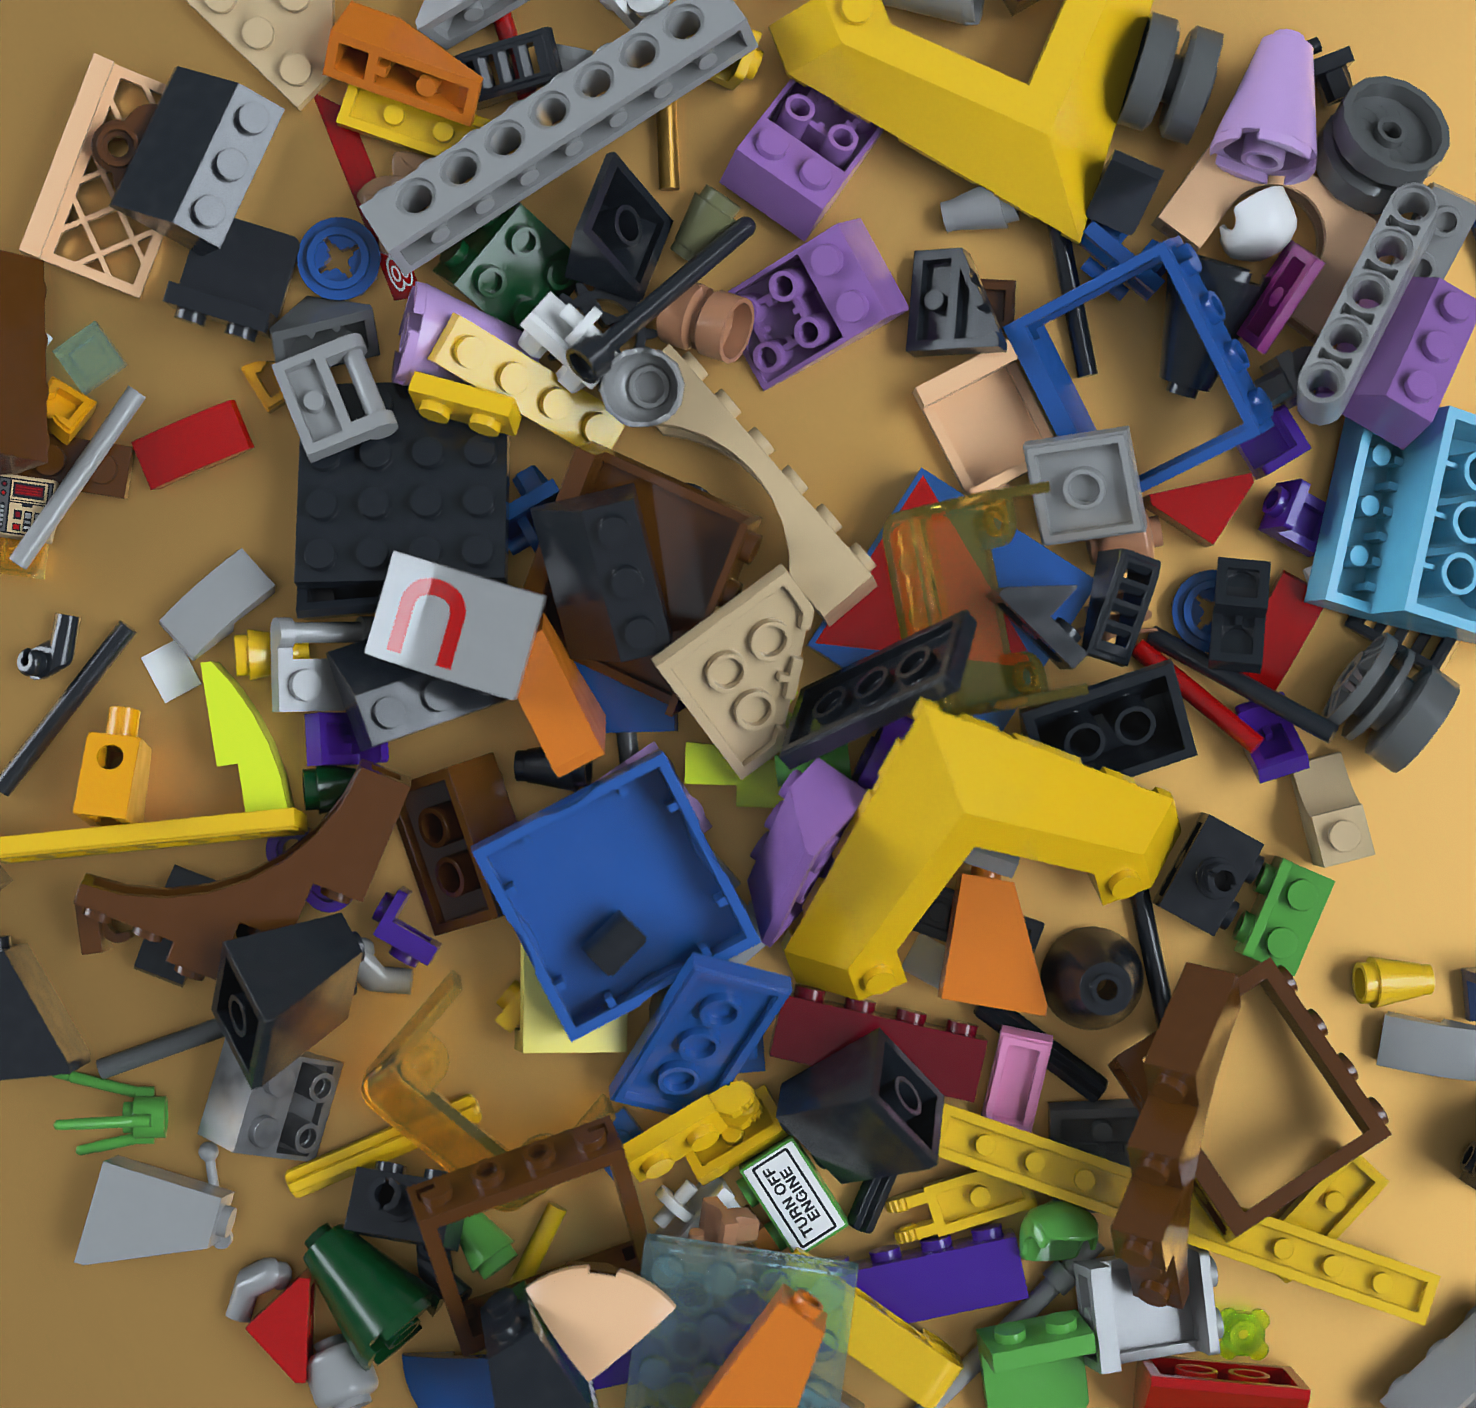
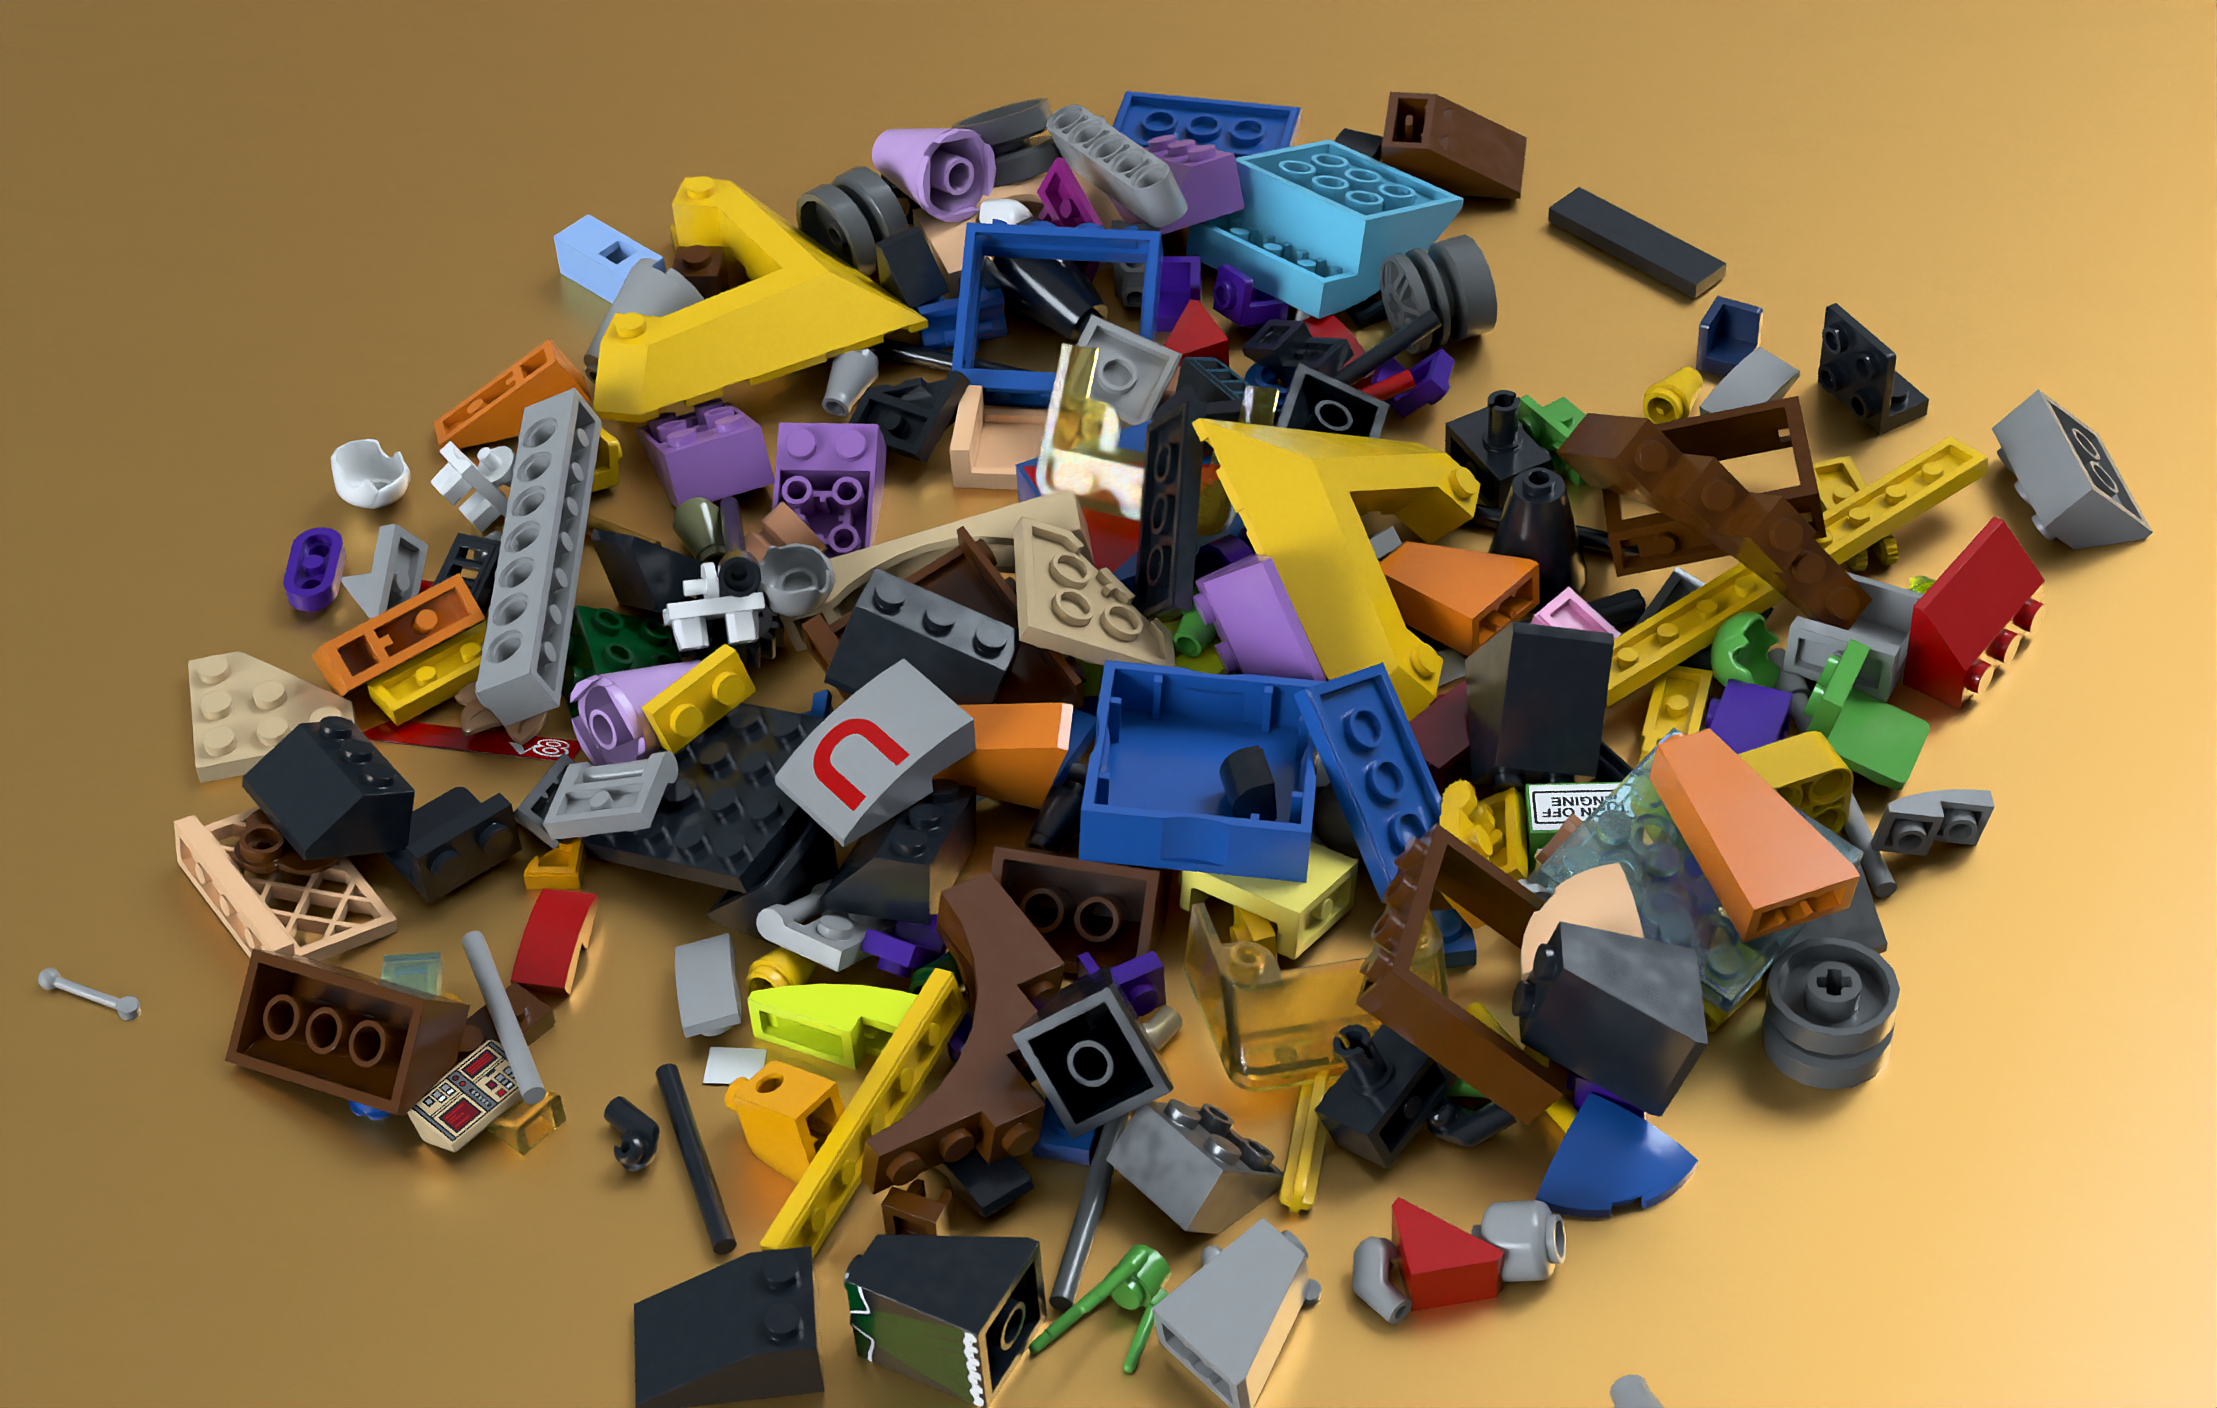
camera: 55 degrees left, 45 degrees down
blue gear [297,217,382,301] -> none
dark green cone [303,1223,444,1371] -> none
yellow plate [427,313,625,450] -> none
tan arch [1290,752,1375,868] -> none

